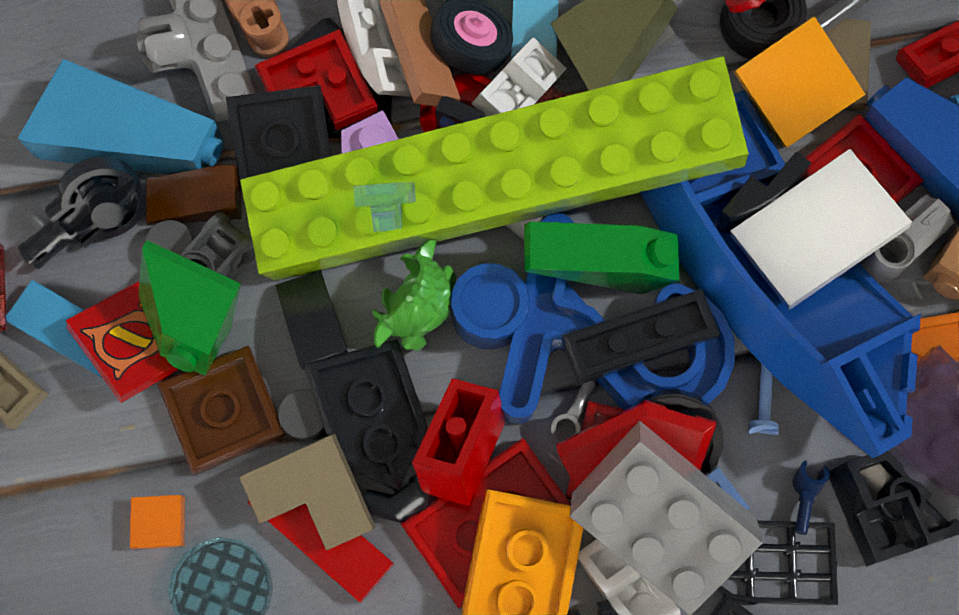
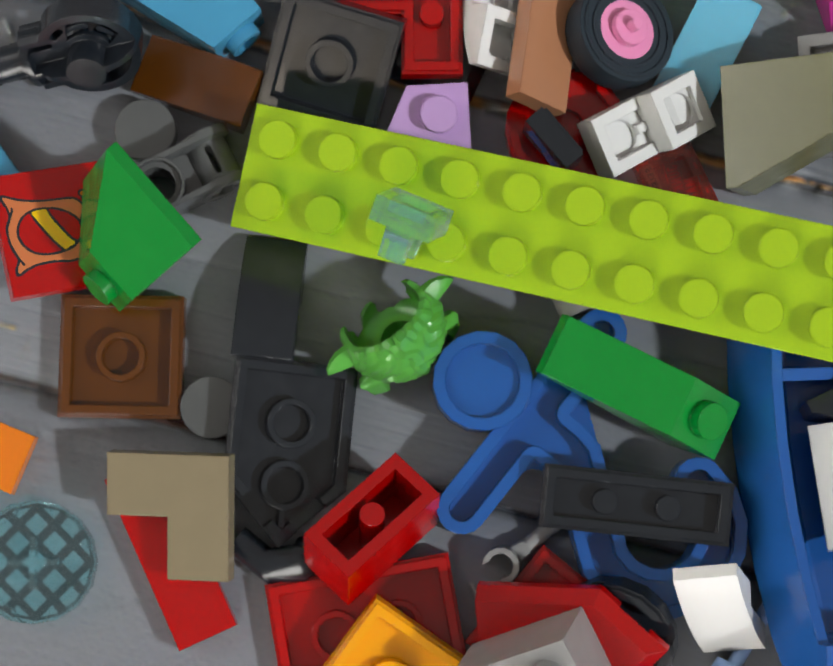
camera: 25 degrees right, 10 degrees up
none -> white slope [672,563,766,653]

